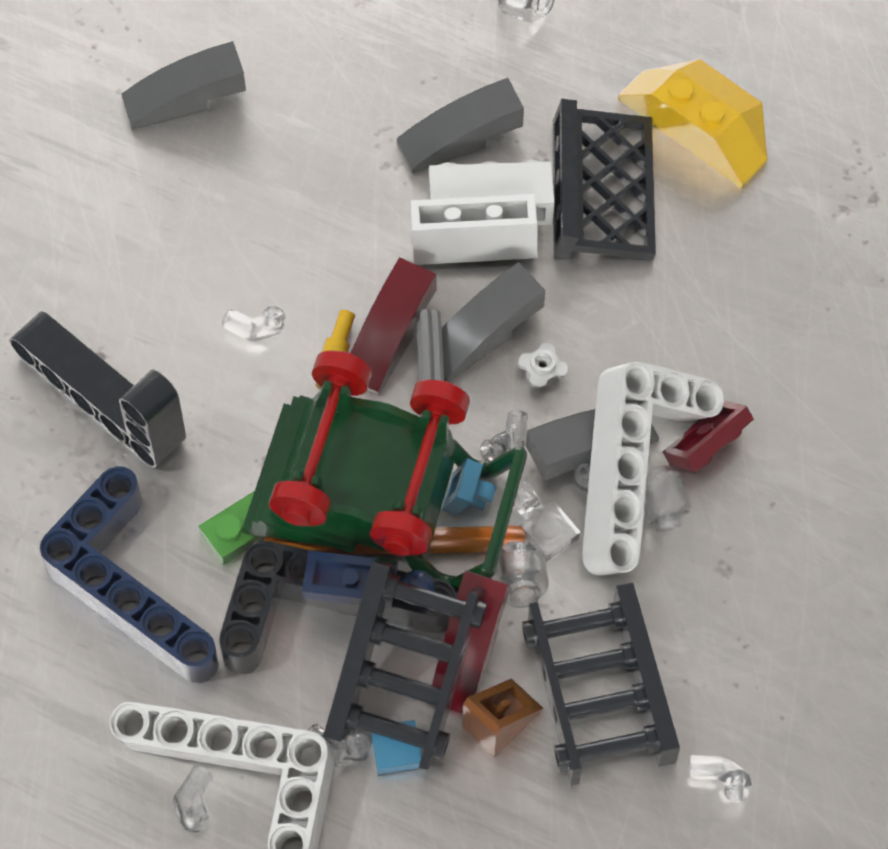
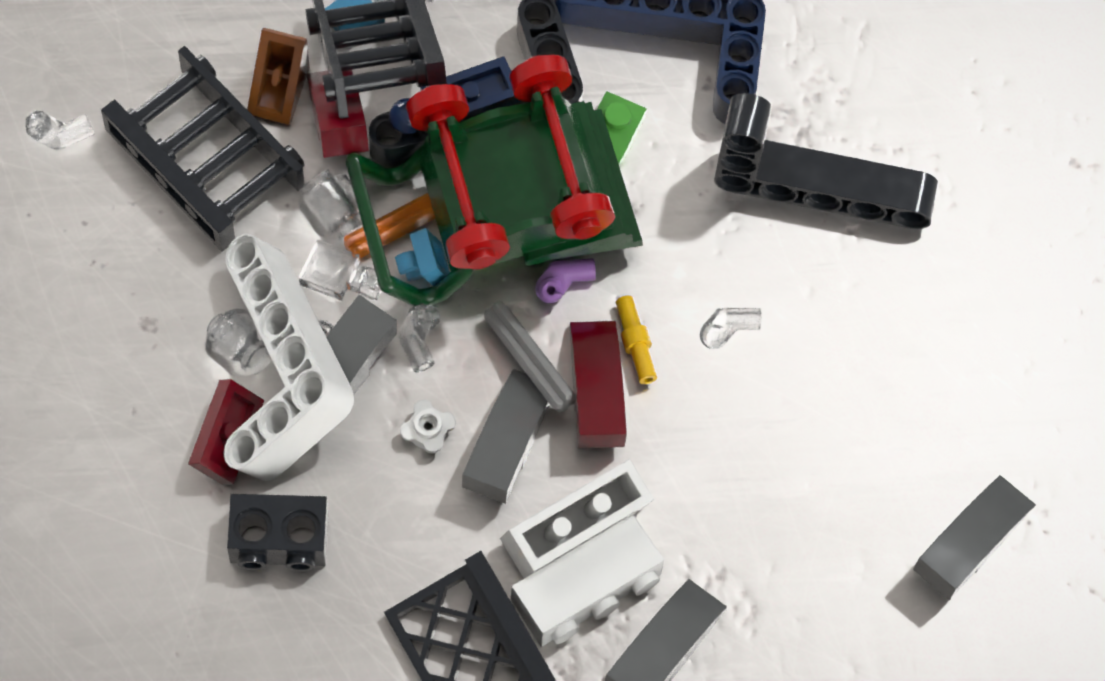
camera: 145 degrees right, 5 degrees up
none -> black brick [227,494,328,571]

